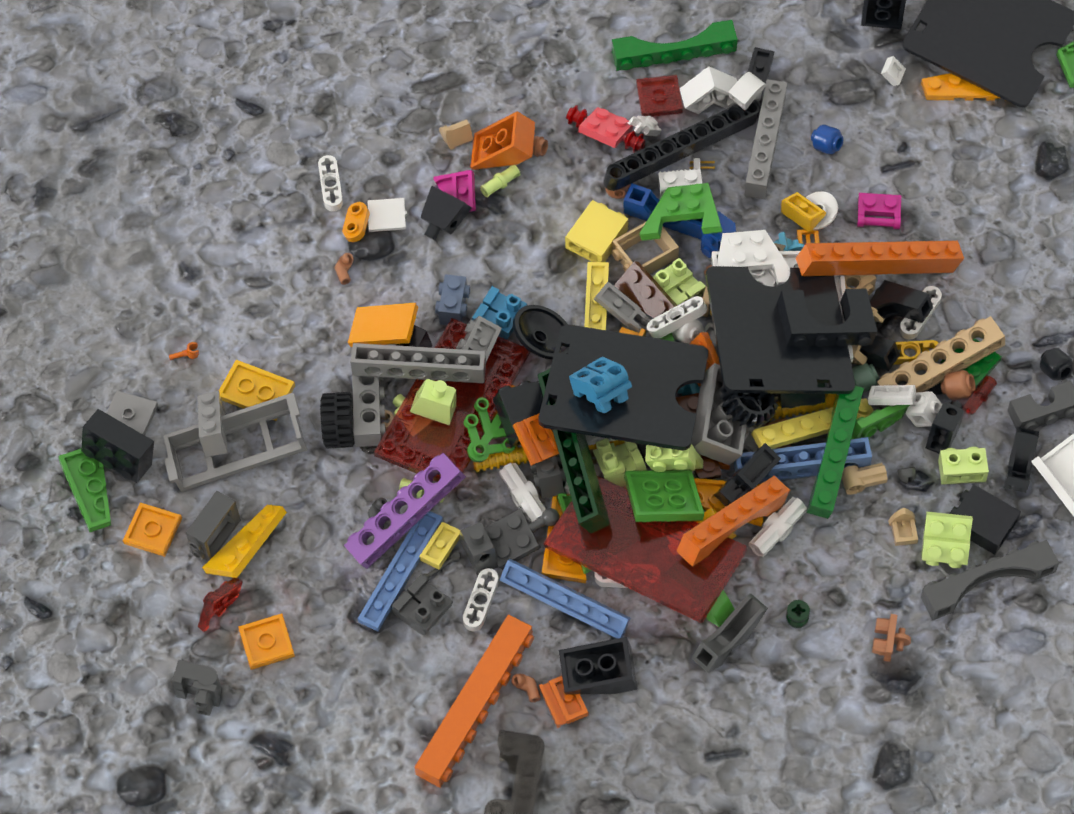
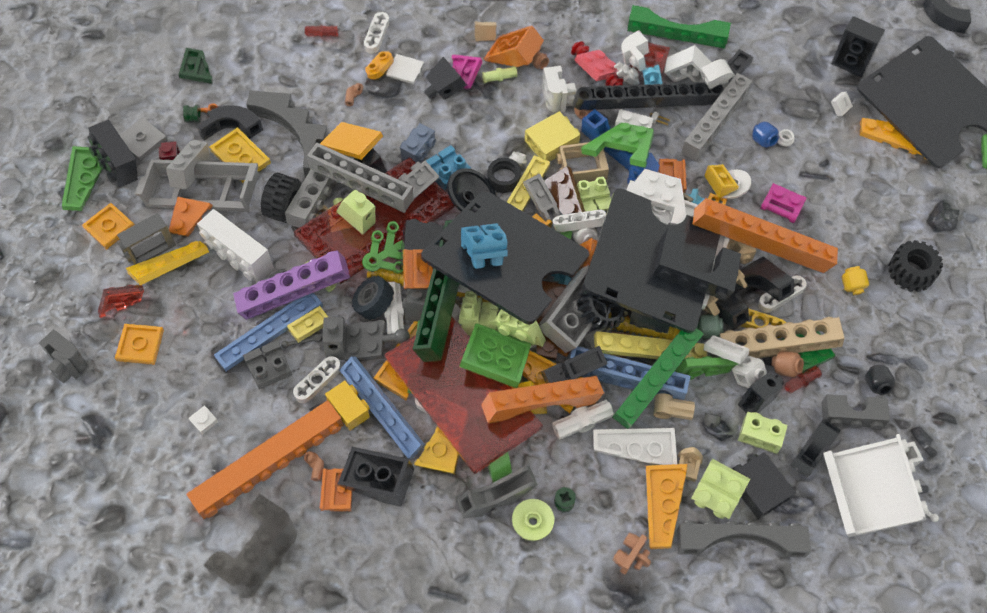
camera: 20 degrees right, 0 degrees up
none -> dark red window [159,141,180,160]
none -> orange wing [169,197,213,237]
none -> dark green wing [179,47,213,84]
none -> dark green wheel [183,105,201,123]
none -> white plate [188,405,218,435]
none -> black arch [197,105,263,141]
none -> white brick [197,209,274,283]
none -> dark grey arch [246,90,330,178]
none -> clear red axle [304,24,338,38]
none -> yellow brick [325,381,370,431]
none -> black wheel [352,276,394,320]
none -> yellow wing [414,409,469,474]
none -> black tyre [487,157,521,193]
none -> white plate [509,152,527,166]
none -> yellowish green dish [512,499,554,541]
none -> white hips [542,66,576,112]
none -> white wing [593,428,677,465]
none -> white brick [621,31,649,72]
none -> medium azure hips [642,64,663,85]
none -> light orange wing [646,464,688,549]
none -> orange plate [658,159,687,193]
none -> white plate [778,129,794,146]
none -> yellow head [841,266,870,295]
none -> black tyre [888,240,943,292]

